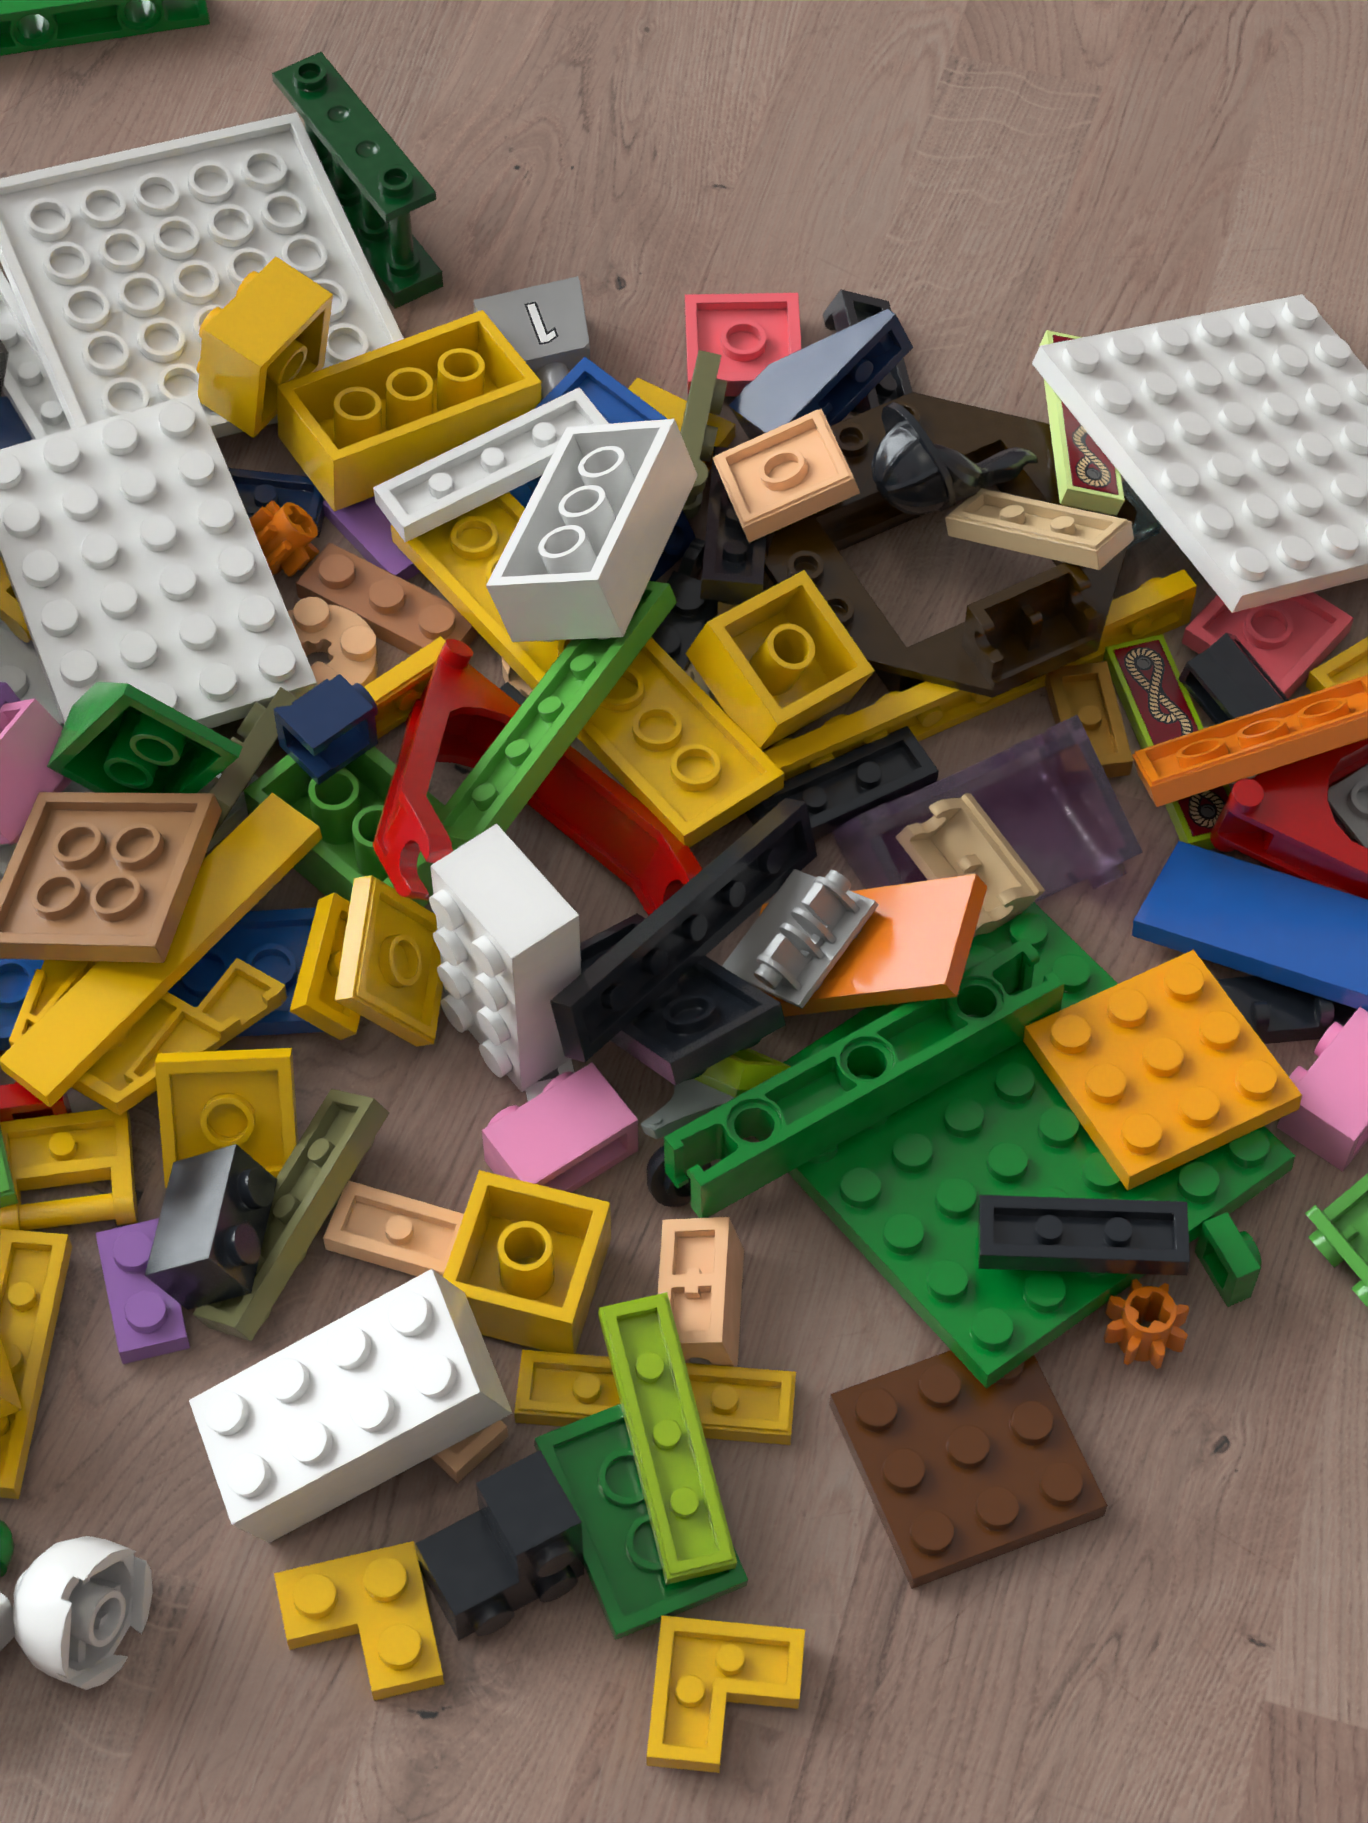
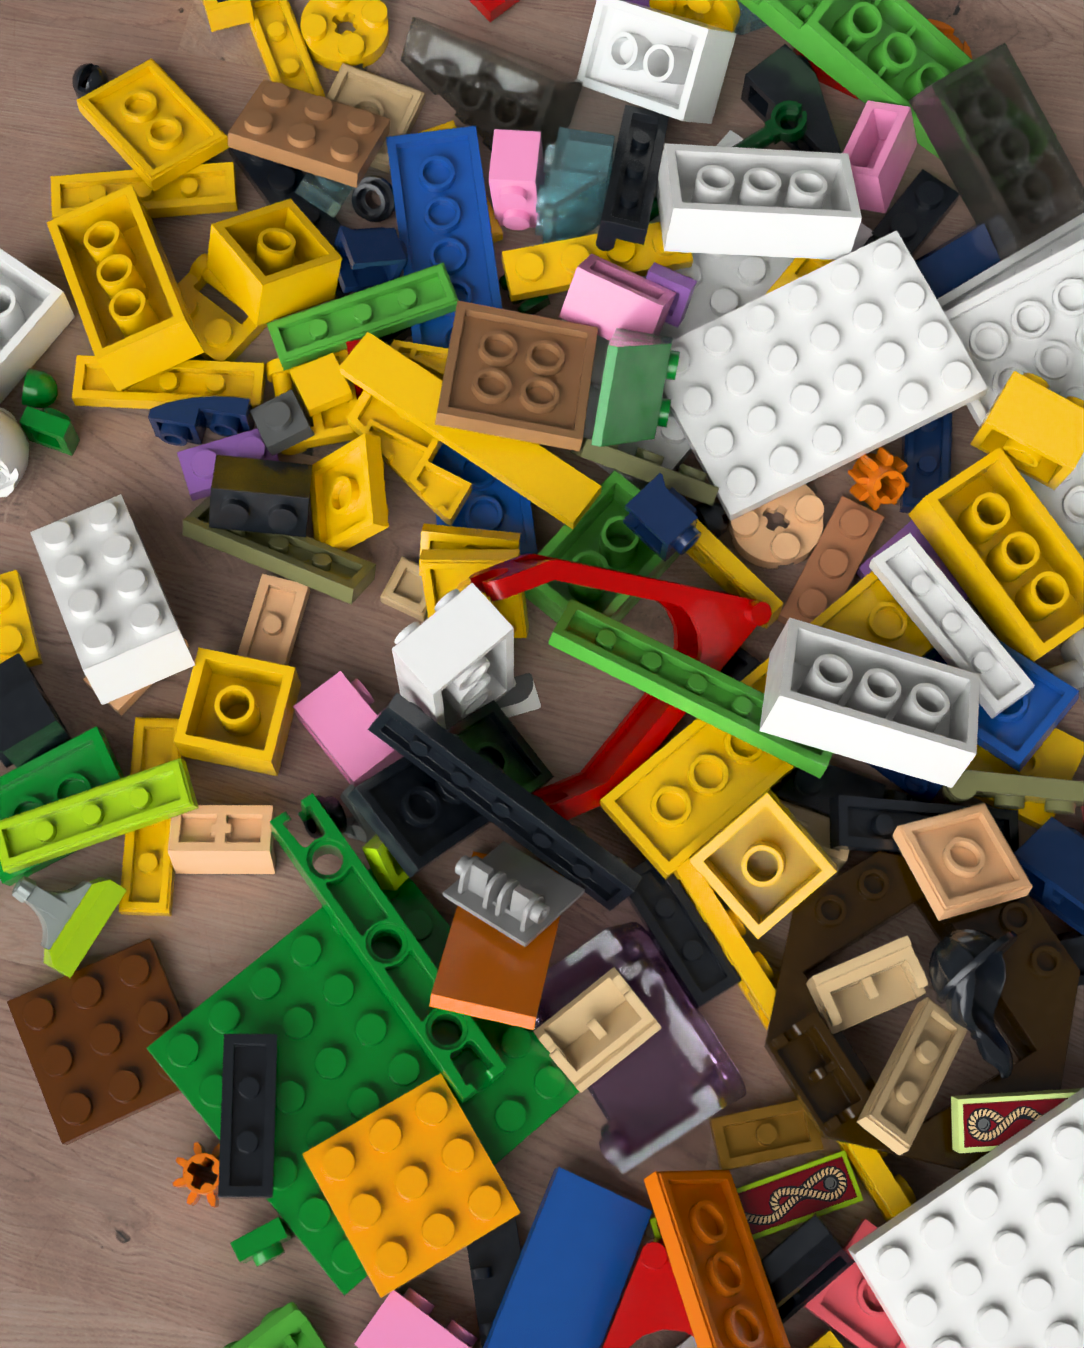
camera: 85 degrees right, 15 degrees up
none -> piece [12,876,127,978]
none -> green plate [19,406,80,456]
none -> dark blue slope [148,396,255,446]
none -> dark grey plate [250,389,315,456]
none -> yellow tile [290,353,353,417]
none -> tan tile [380,556,428,622]
none -> tan hinge [806,935,928,1035]

